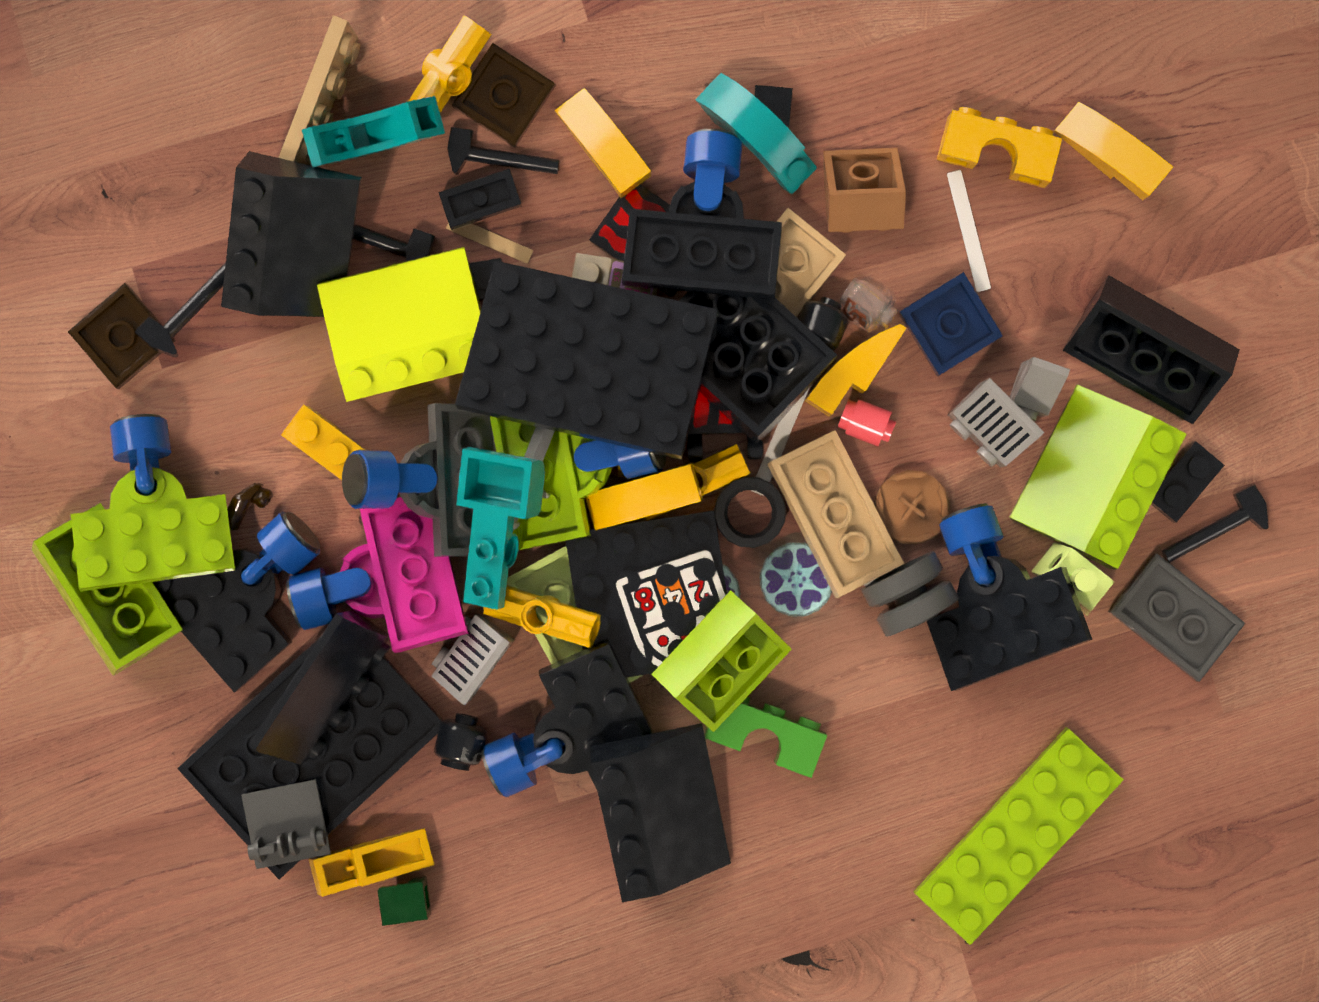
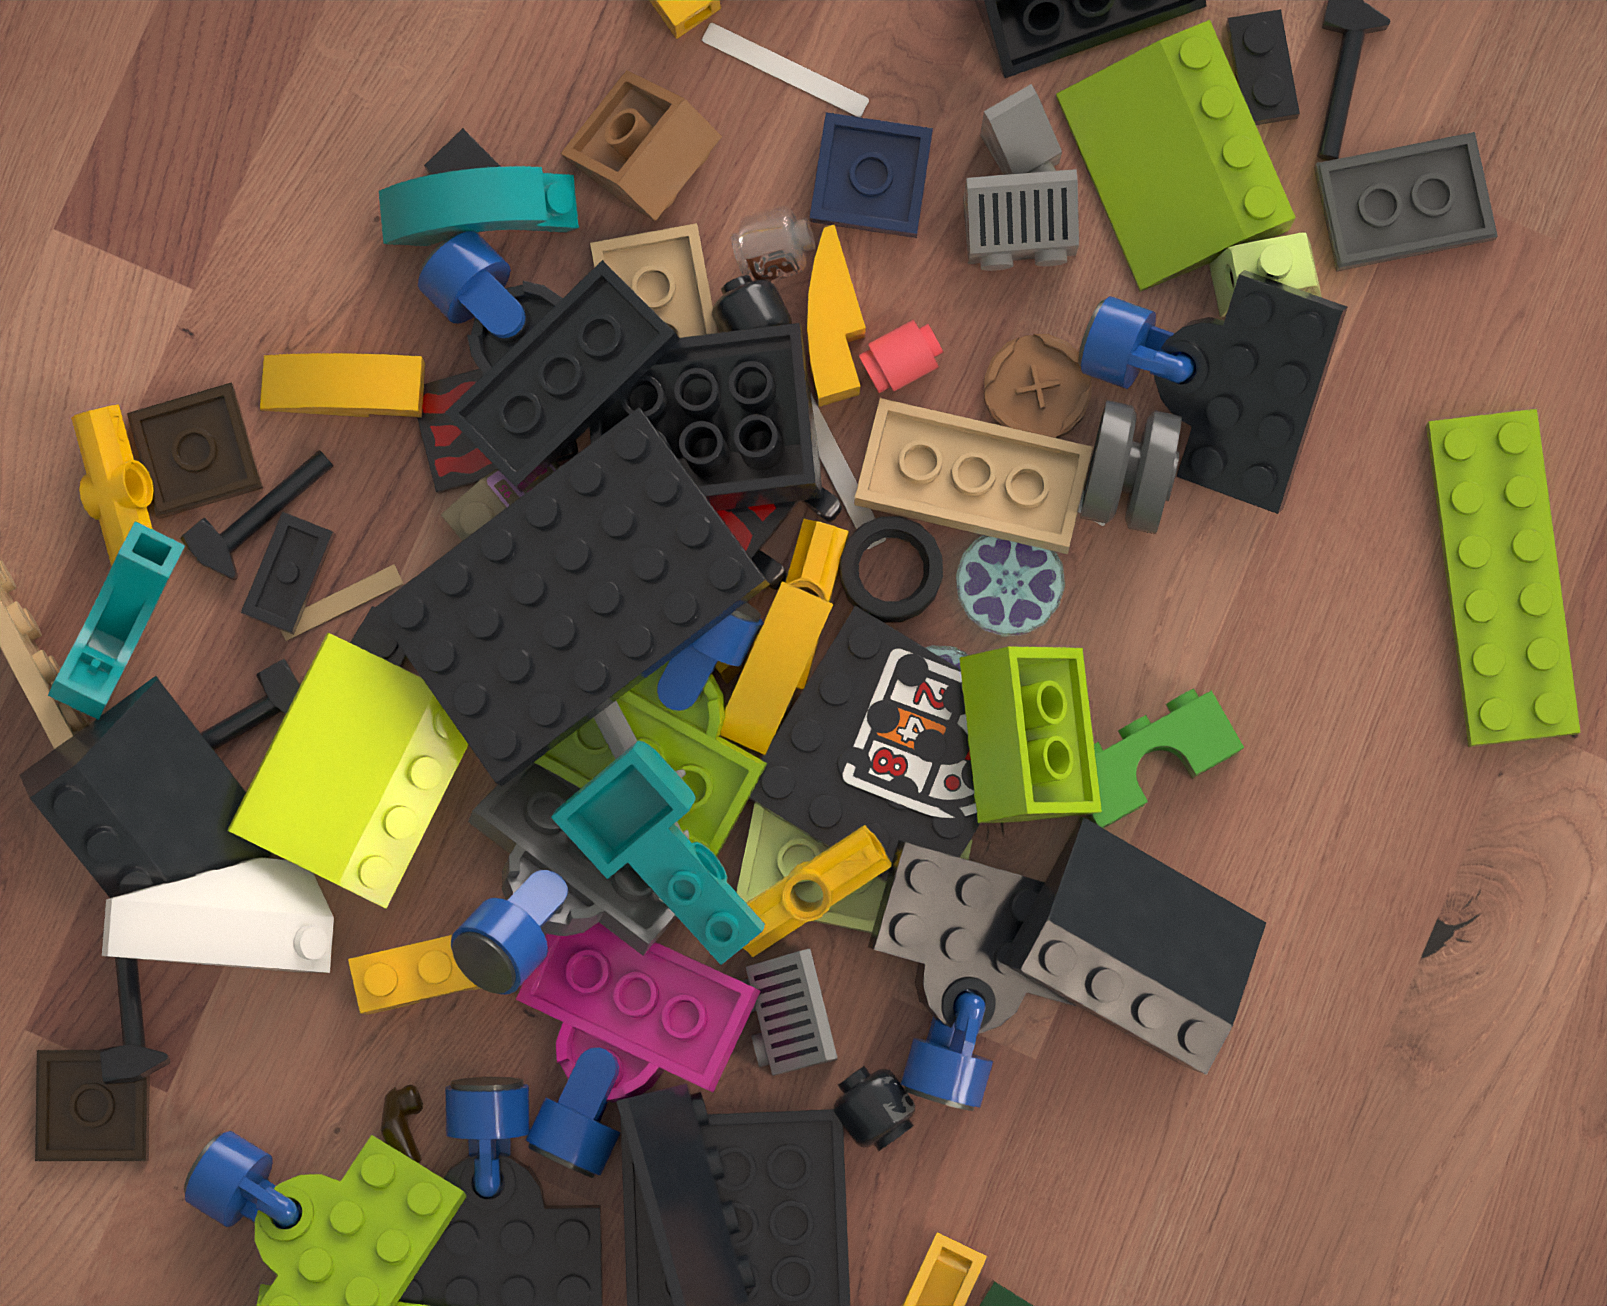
camera: 50 degrees left, 5 degrees down
none -> white wedge [102,858,334,973]

